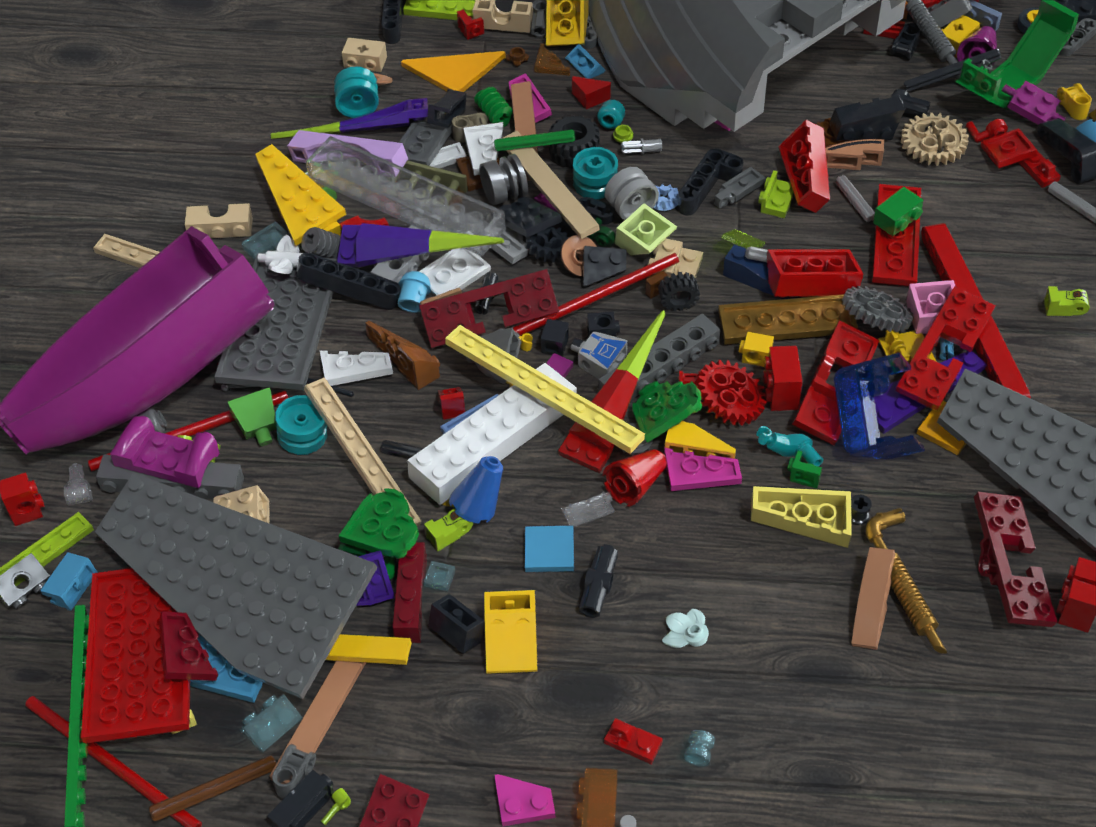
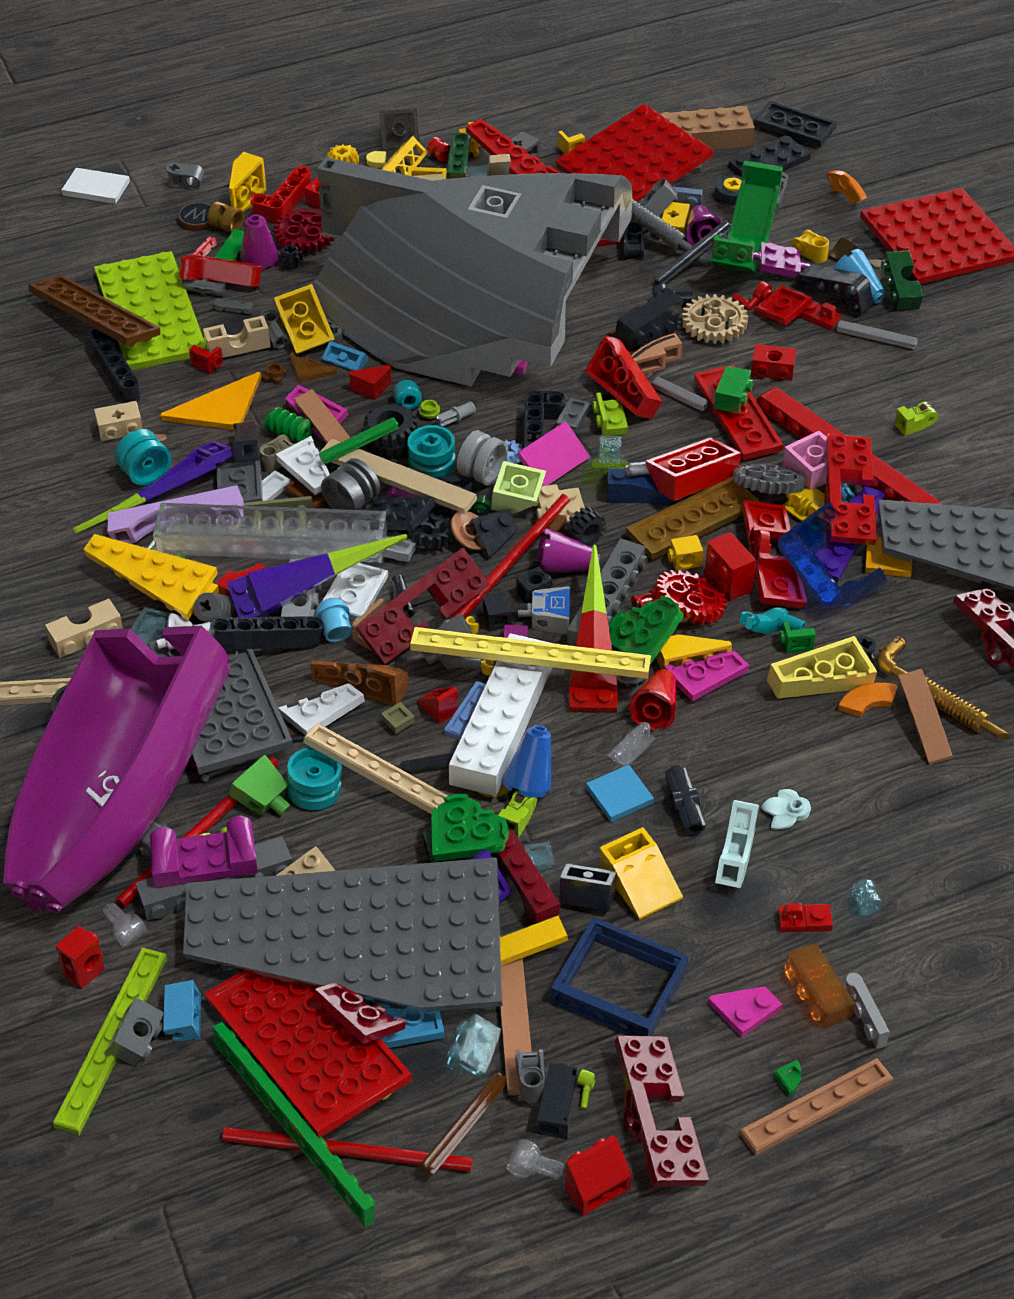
camera: 30 degrees left, 5 degrees down
none -> olive plate [381,702,415,734]
none -> dark pink tile [516,421,590,486]
none -> magenta cone [536,528,600,573]
none -> dark blue window [551,917,688,1036]
none -> clear light blue tile [599,435,622,459]
none -> light aqua arch [715,800,759,888]
none -> red brick [751,344,797,381]
none -> orange tile [838,683,898,717]

